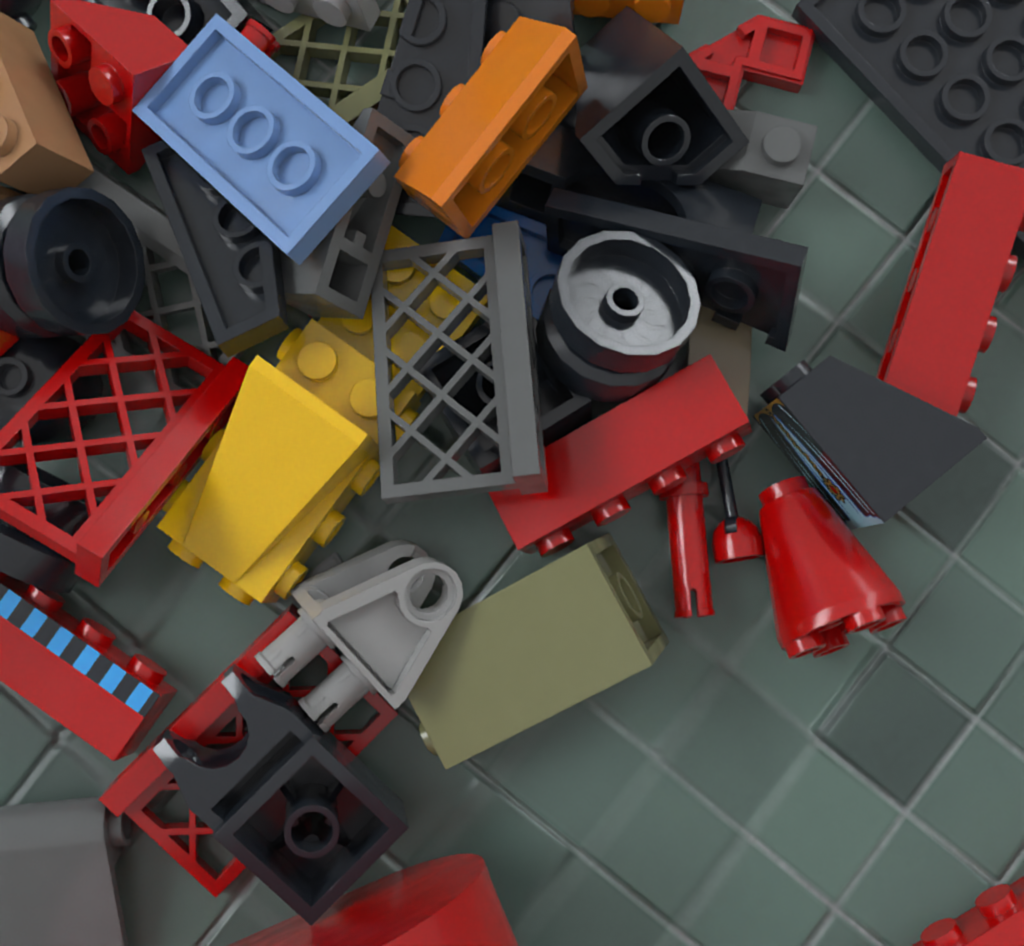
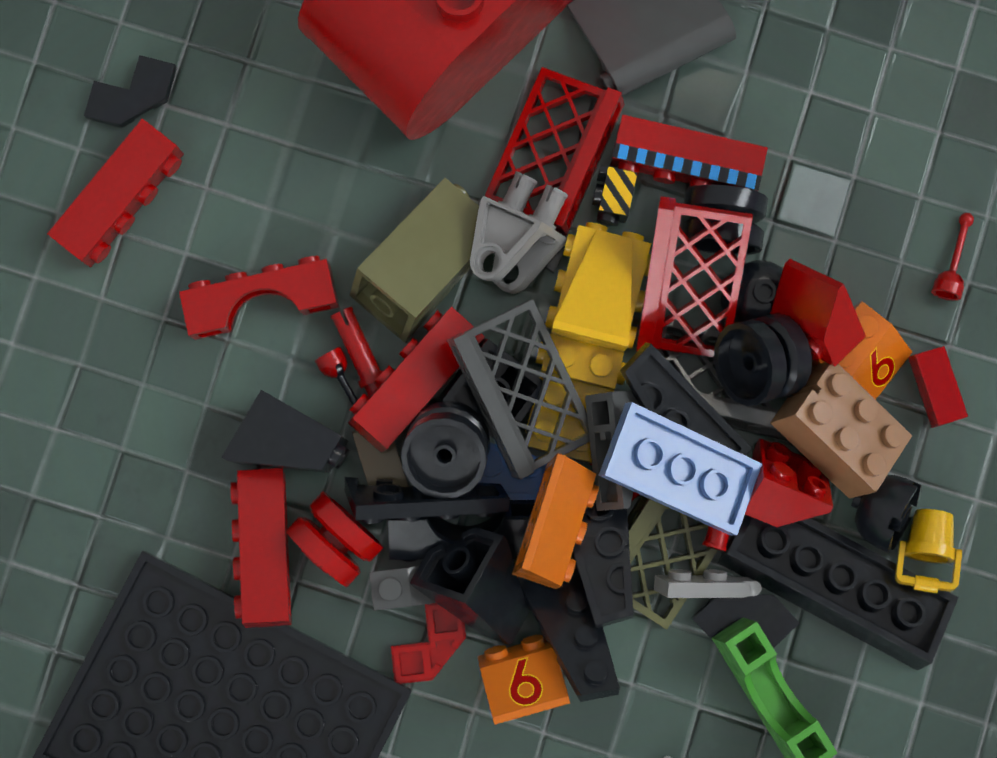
camera: 155 degrees right, 0 degrees up
black brick [153,664,409,926] -> none
red cone [758,476,907,659] -> none
none -> red arch [179,256,340,340]
none -> red wheel [286,491,384,588]
none -> brick [592,165,637,226]

